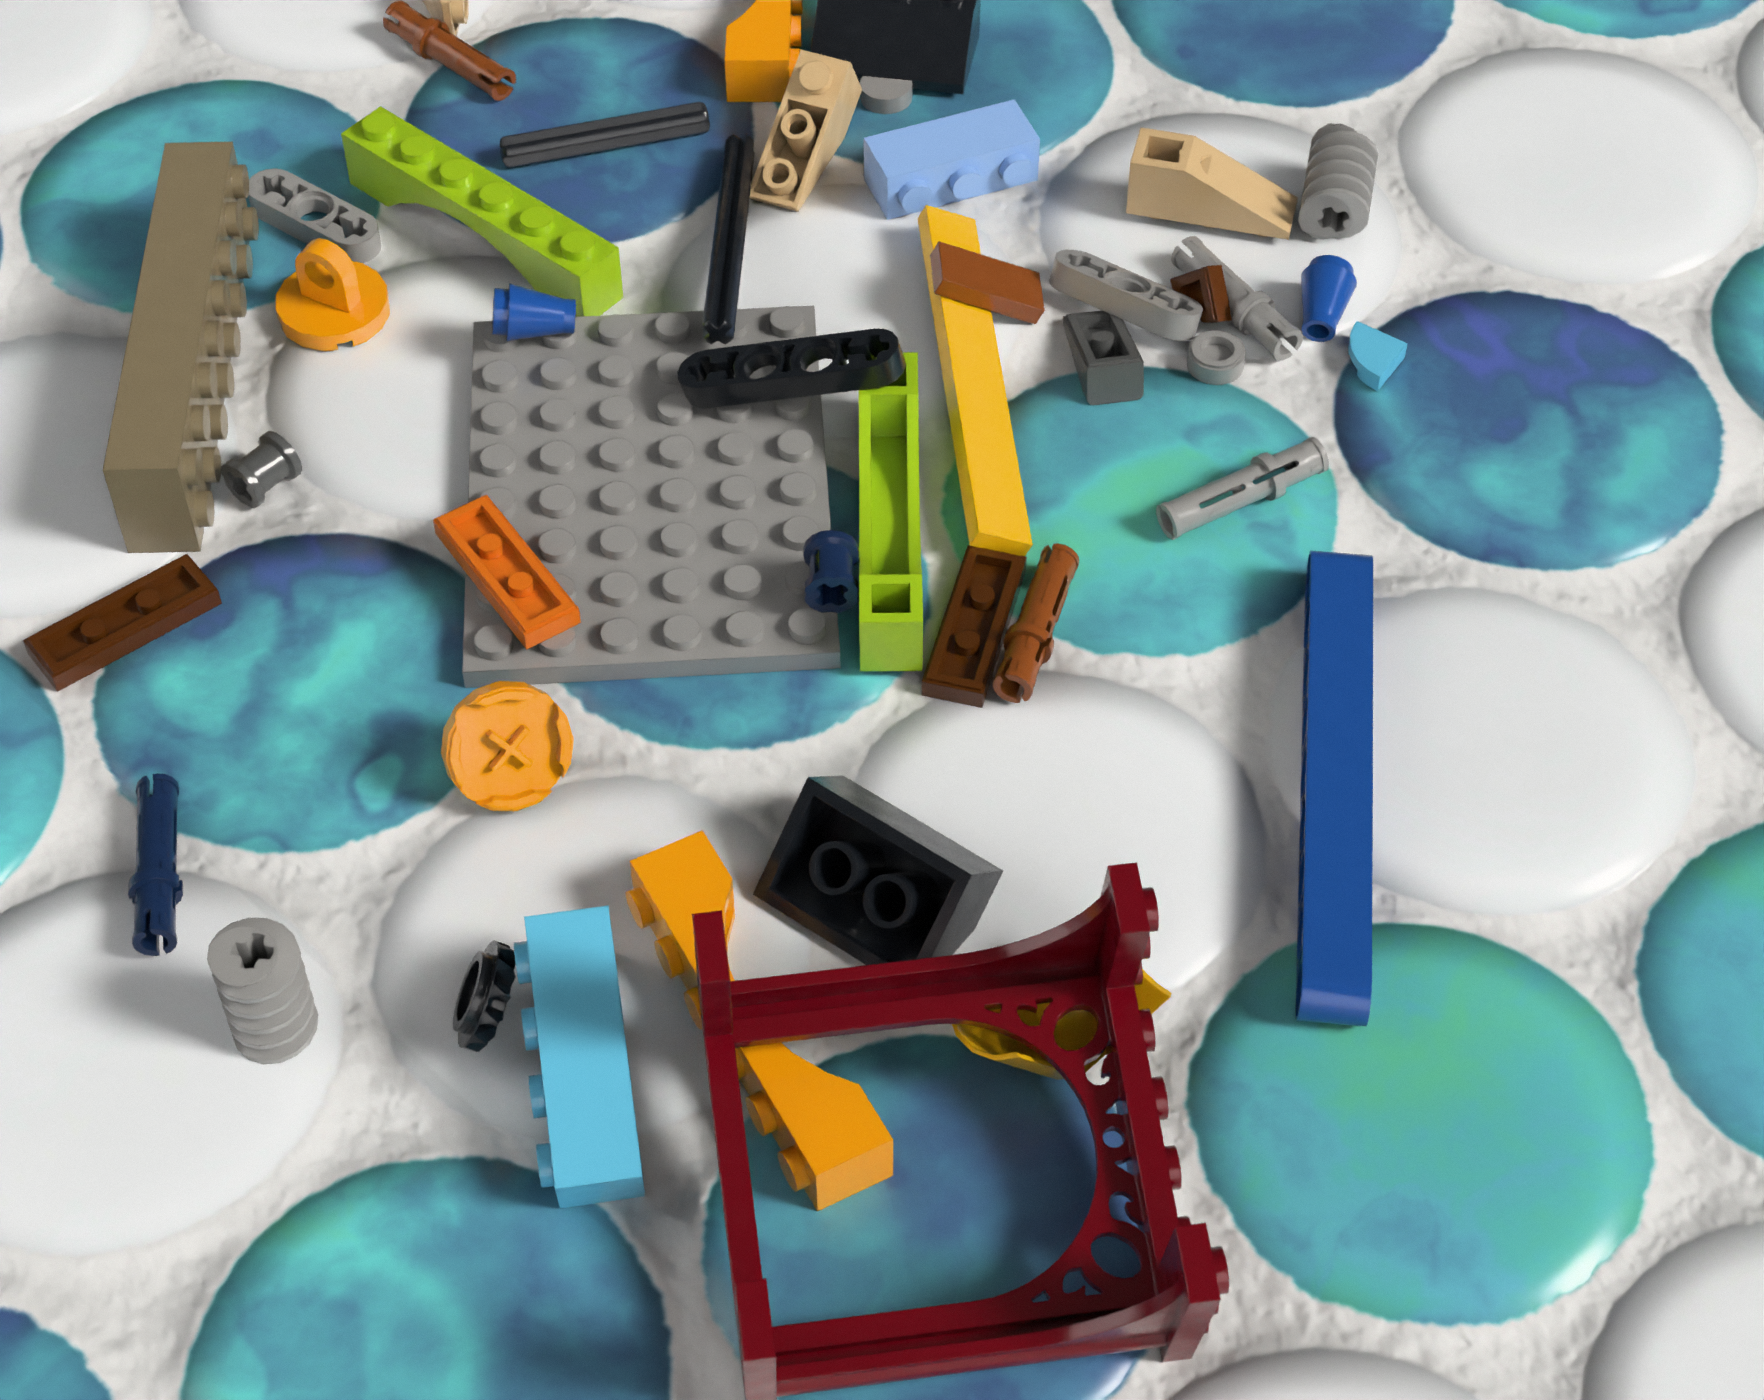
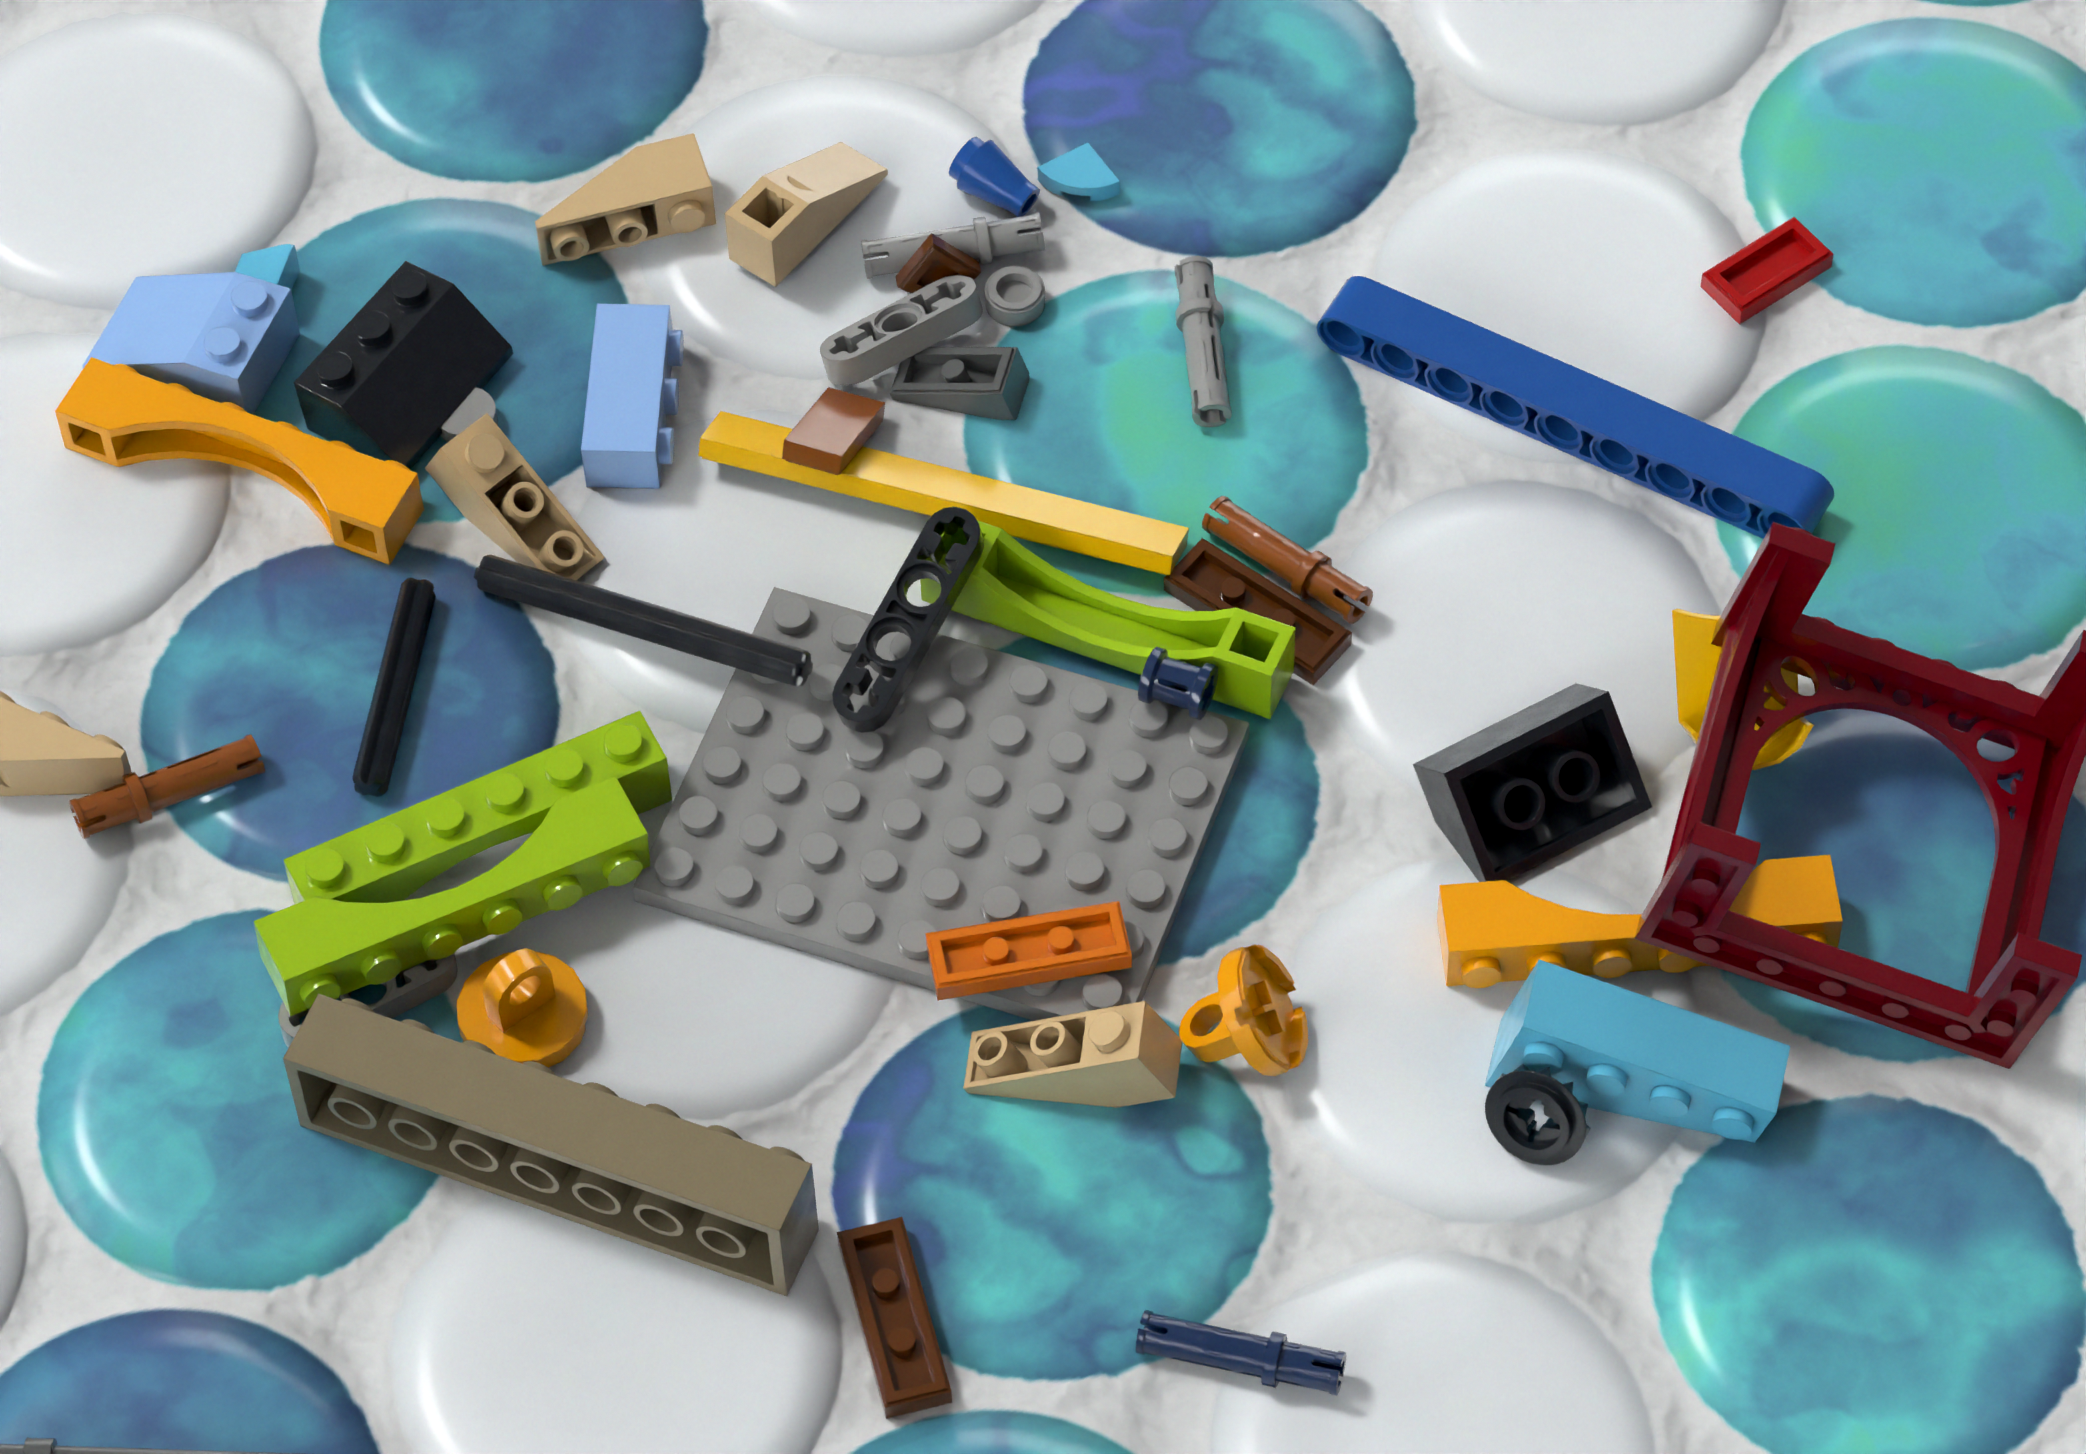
camera: 65 degrees left, 5 degrees up
light grey piece [207,918,318,1065] -> none
dark grey bush [221,431,302,509] -> none
blue cone [492,283,576,341] -> none
light grey piece [1298,123,1378,239] -> none
none -> lime arch [254,776,650,1016]
none -> tan slope [535,133,716,266]
none -> tan slope [963,1001,1182,1108]
none -> red tile [1700,217,1834,325]

